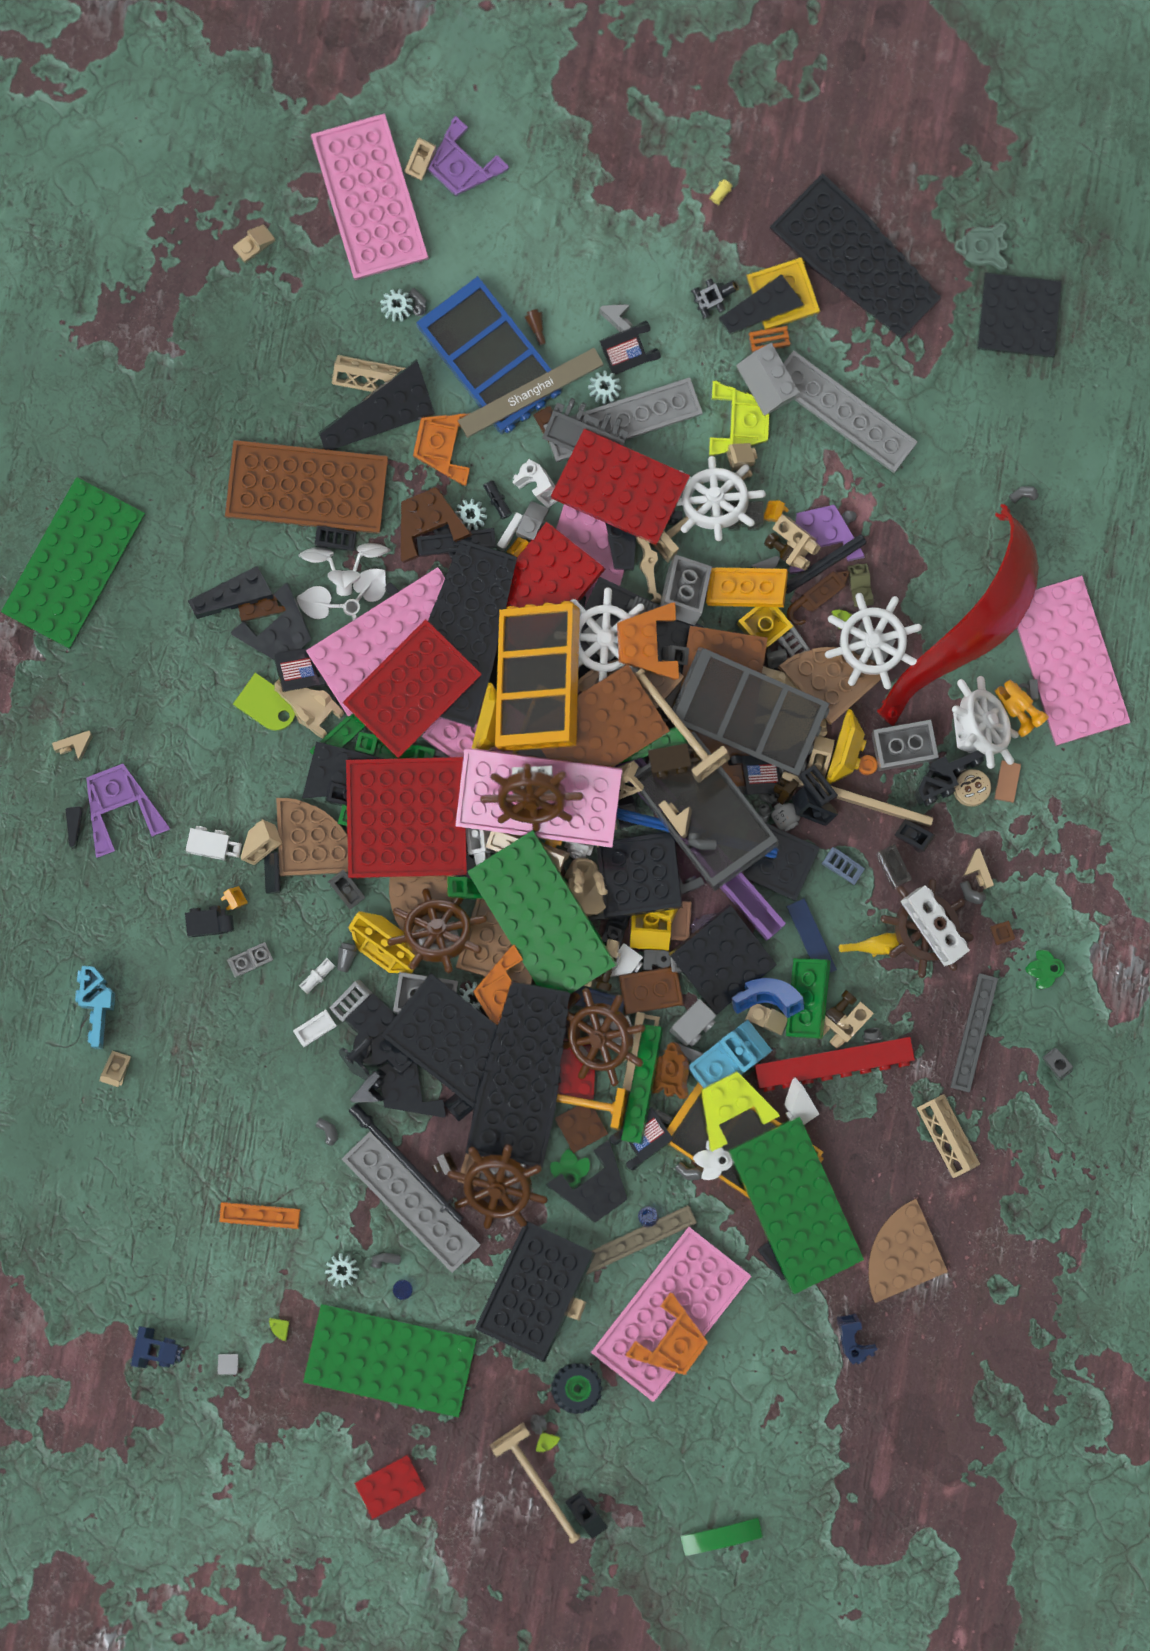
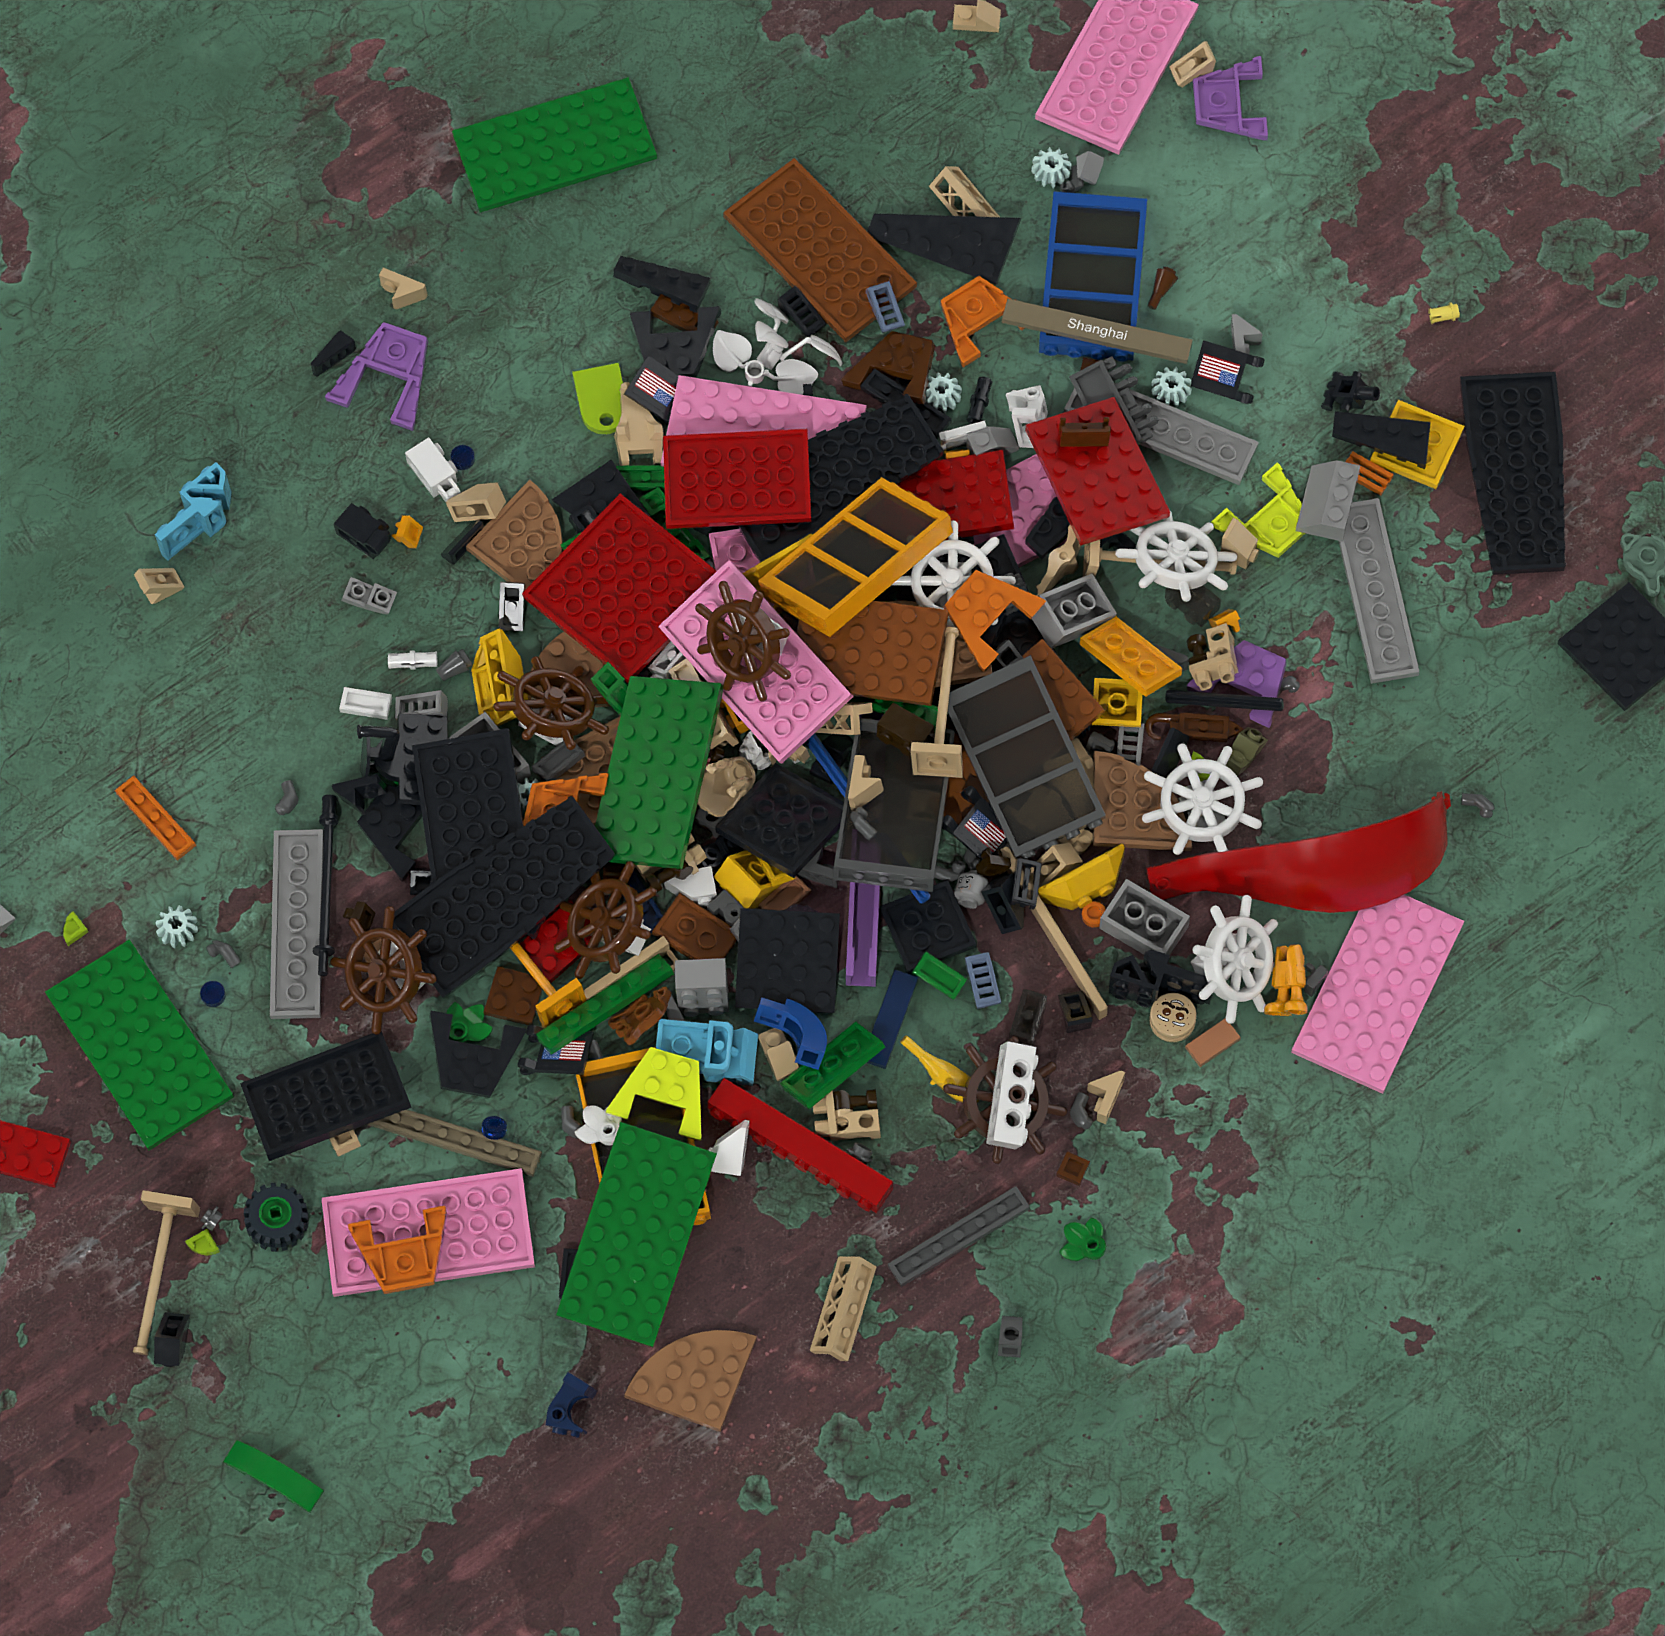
camera: 55 degrees right, 15 degrees down
none -> clear blue tile [451,445,475,470]
none -> dark grey tile [532,741,585,782]
none -> sand blue slope [866,281,905,333]
none -> green tile [912,952,967,1000]
none -> reddish brown hinge [1059,417,1110,447]
none -> light grey slope [1076,151,1104,185]
none -> black slope [1151,727,1189,778]

